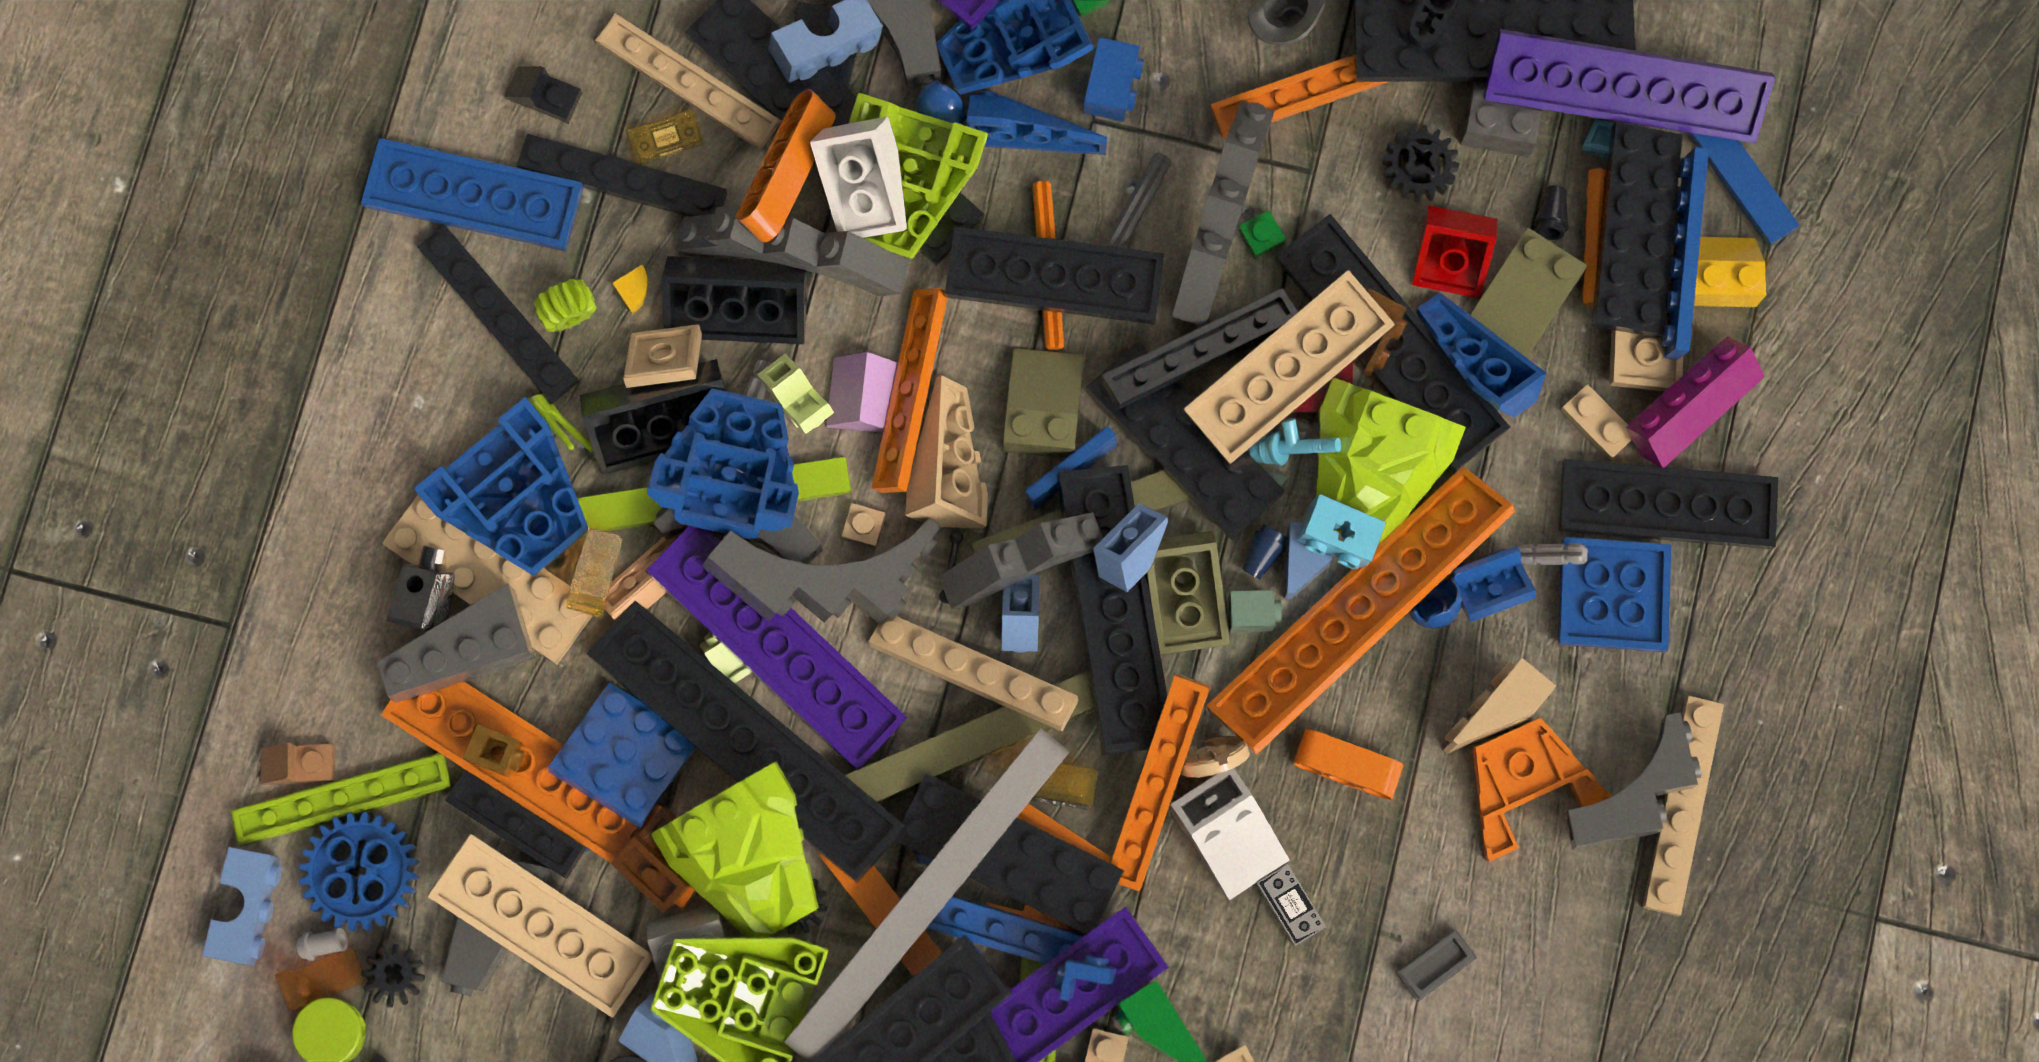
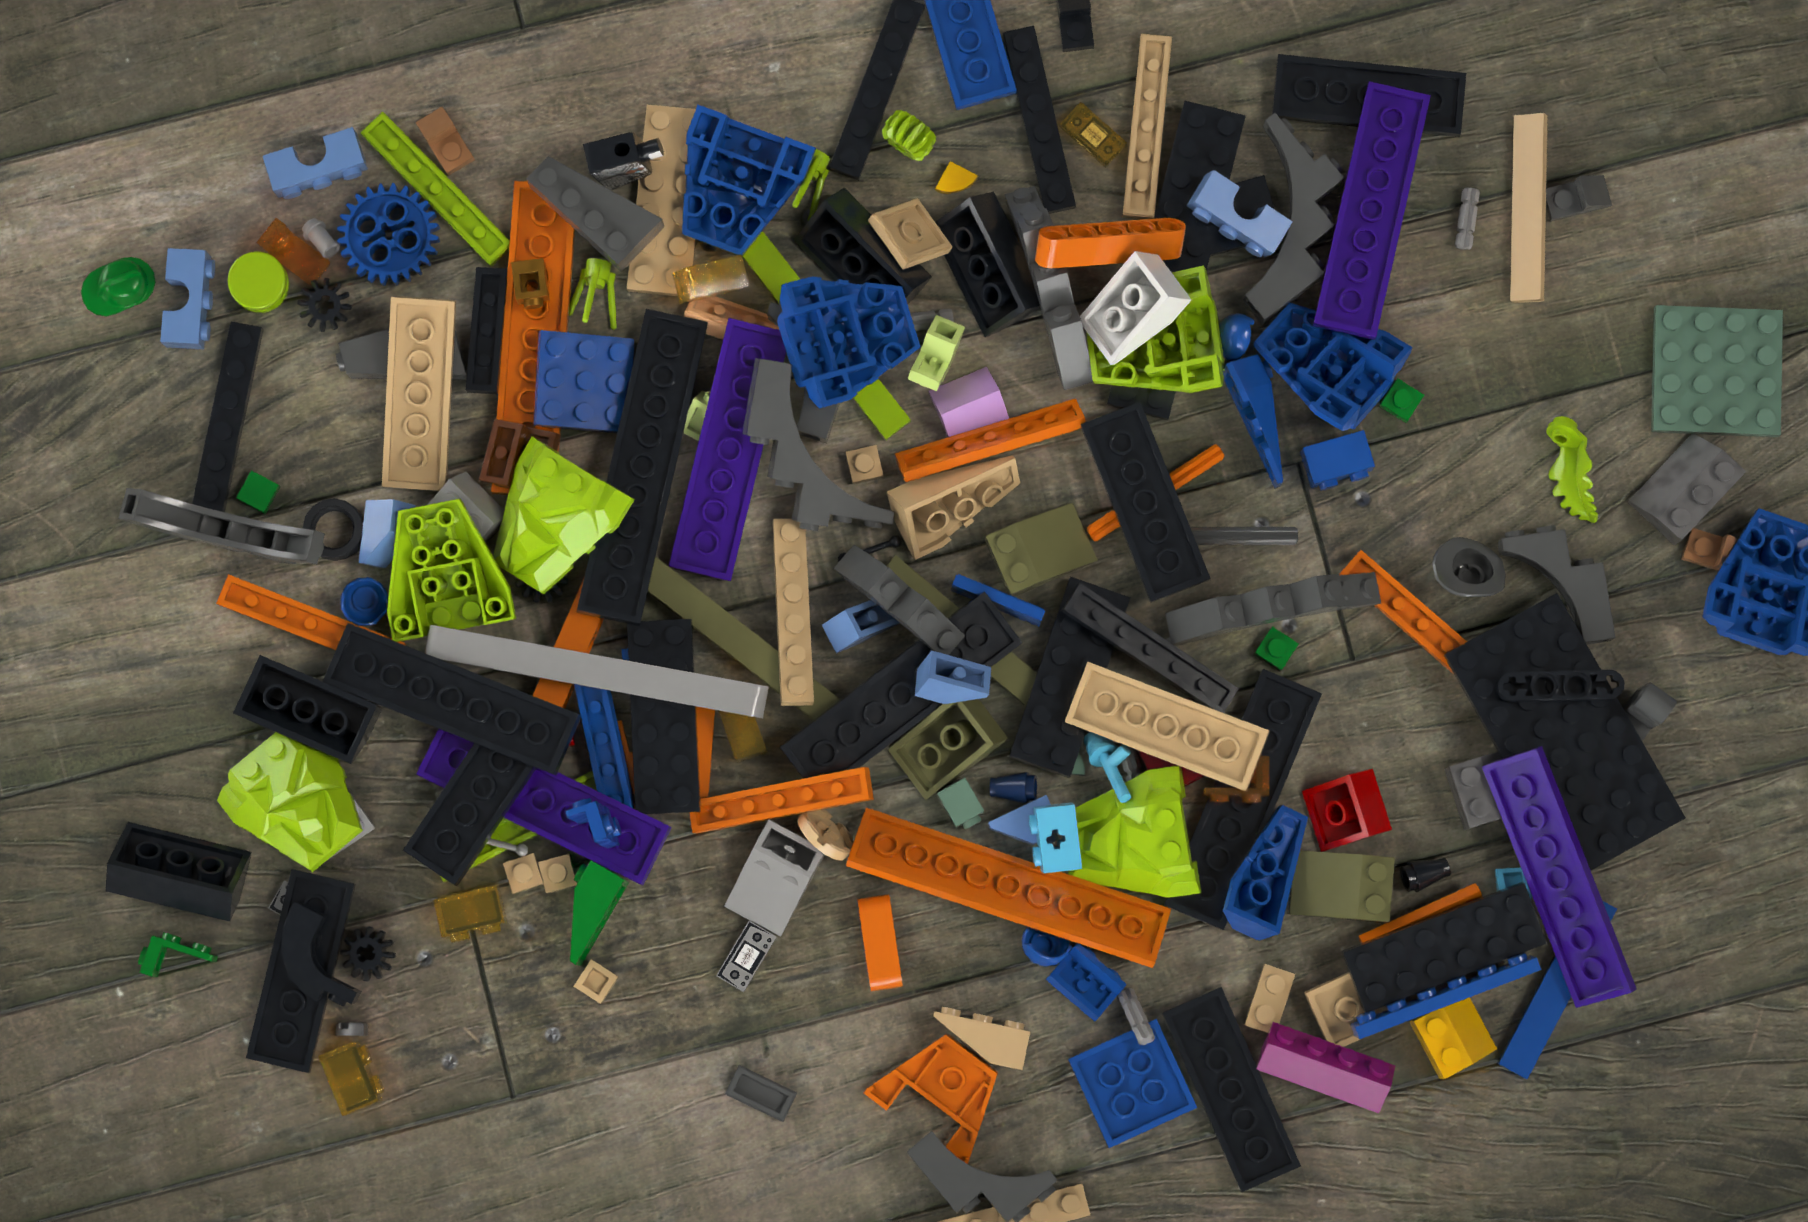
camera: 65 degrees right, 5 degrees up
black gear [1382,125,1460,202] -> none
none -> lime plant [569,258,617,330]

